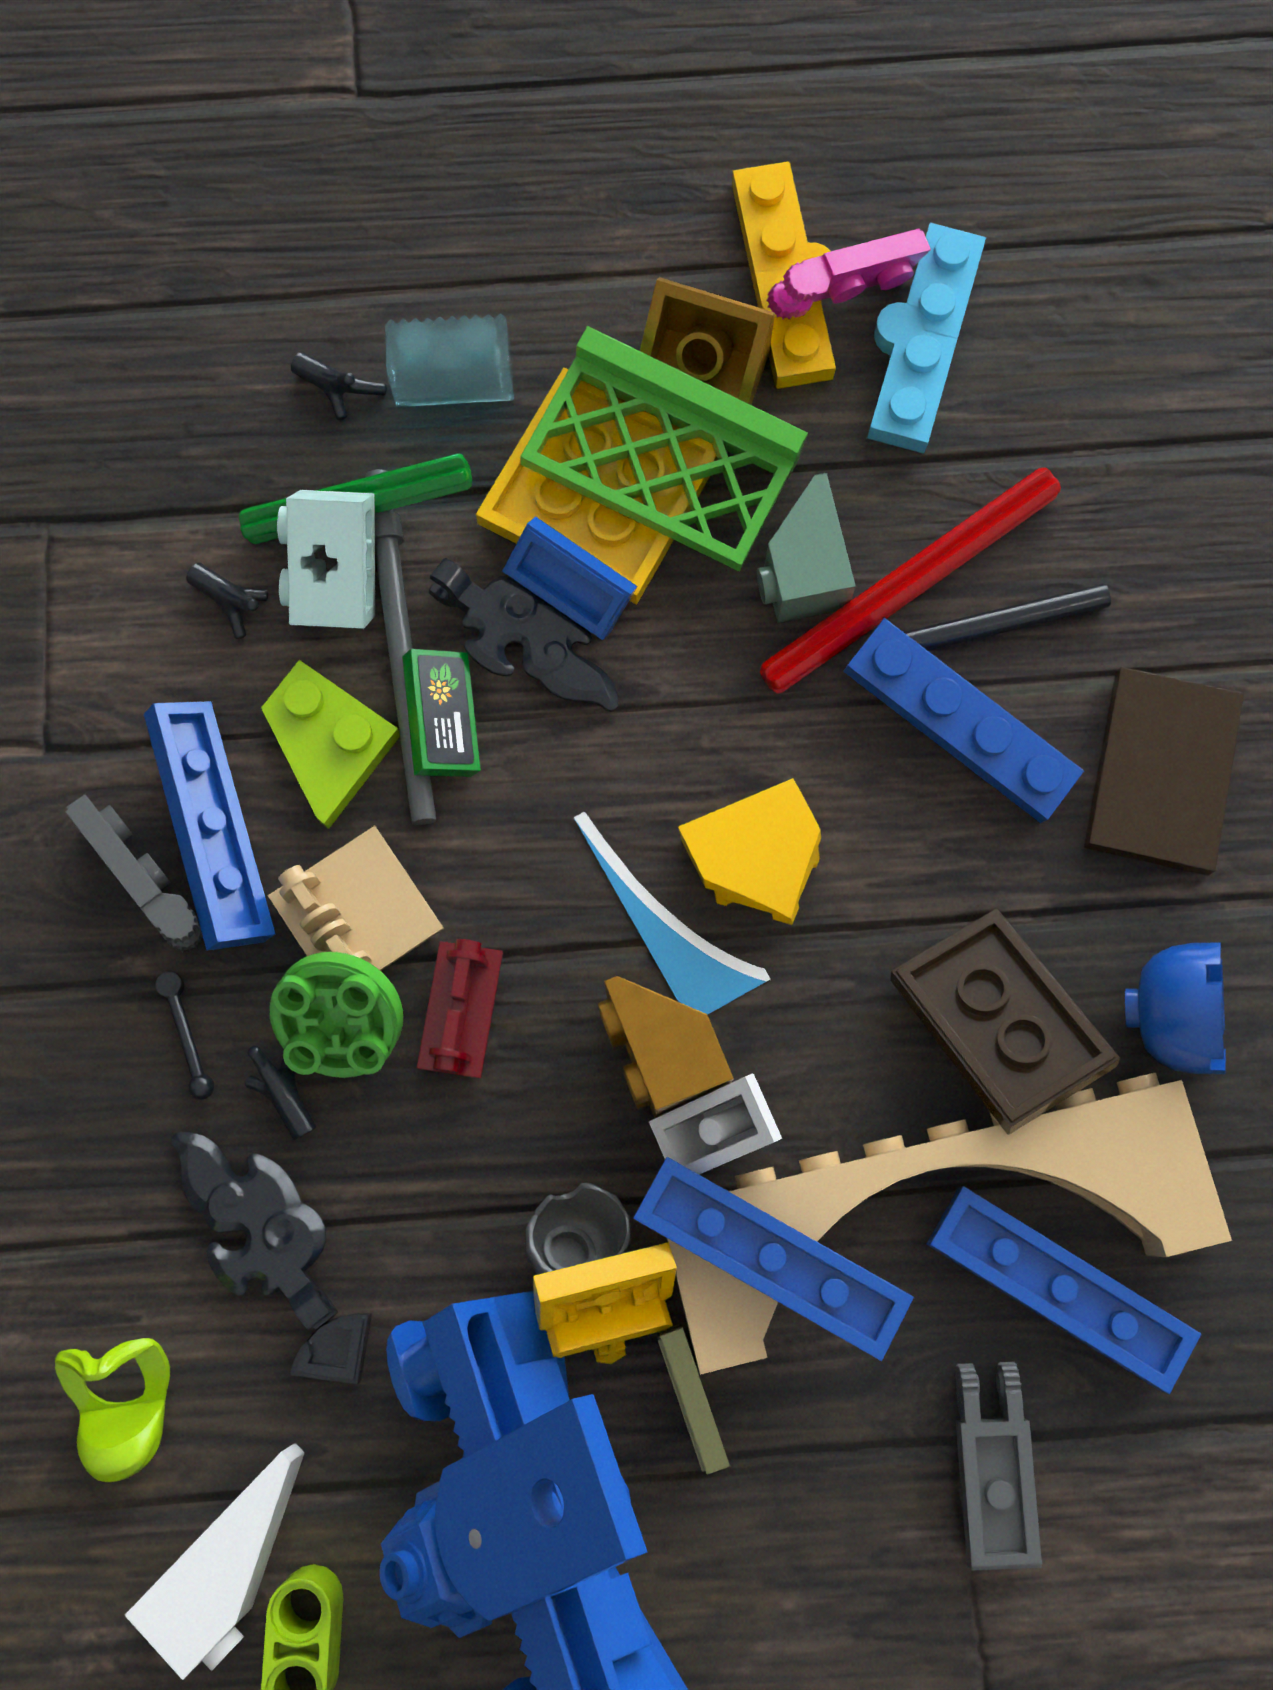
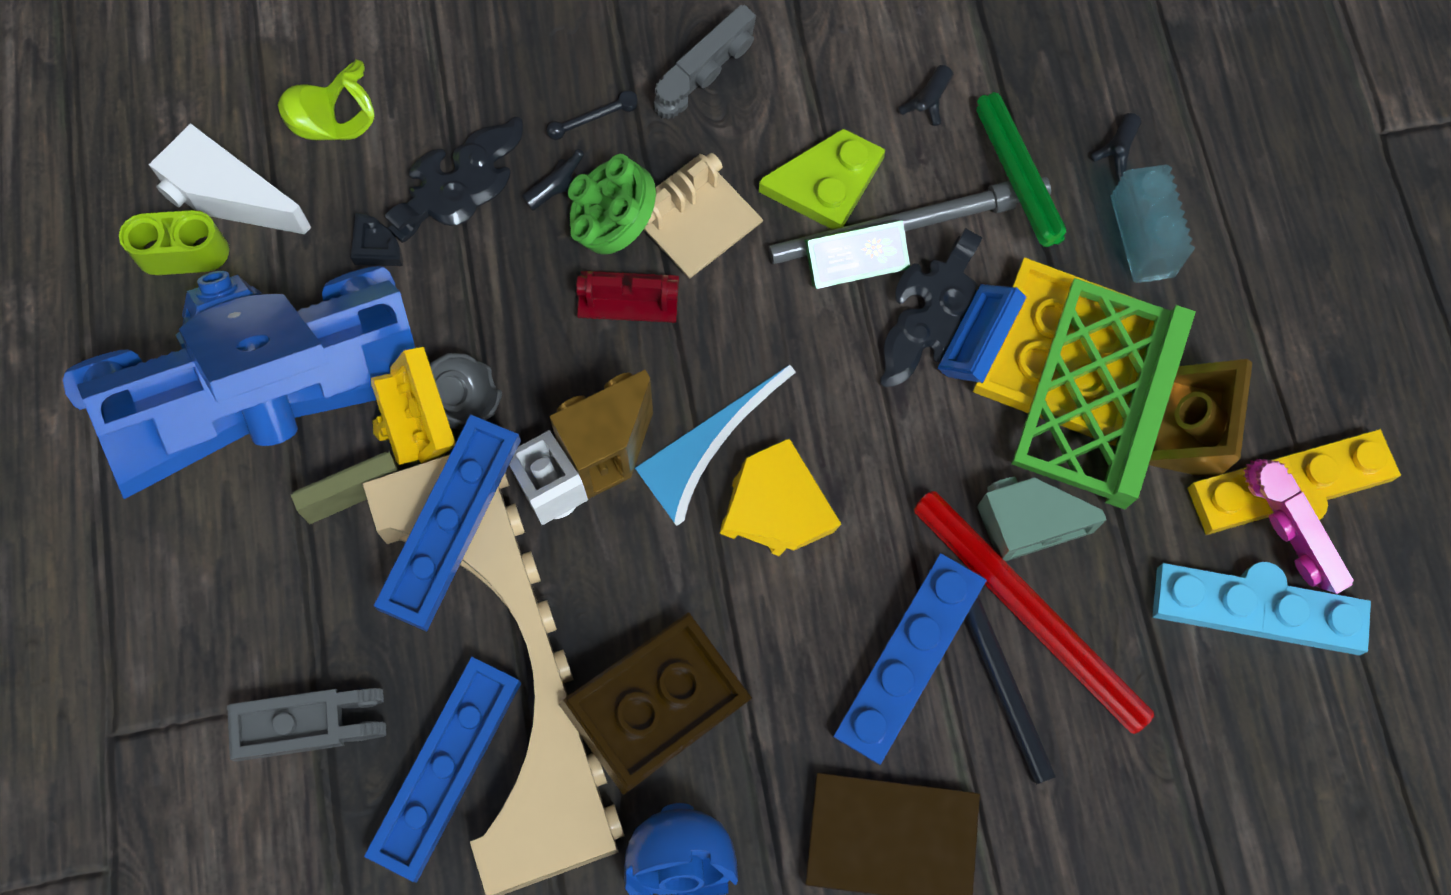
camera: 80 degrees right, 5 degrees down
plate [144,701,275,951] -> none
light aqua brick [277,490,375,629] -> none

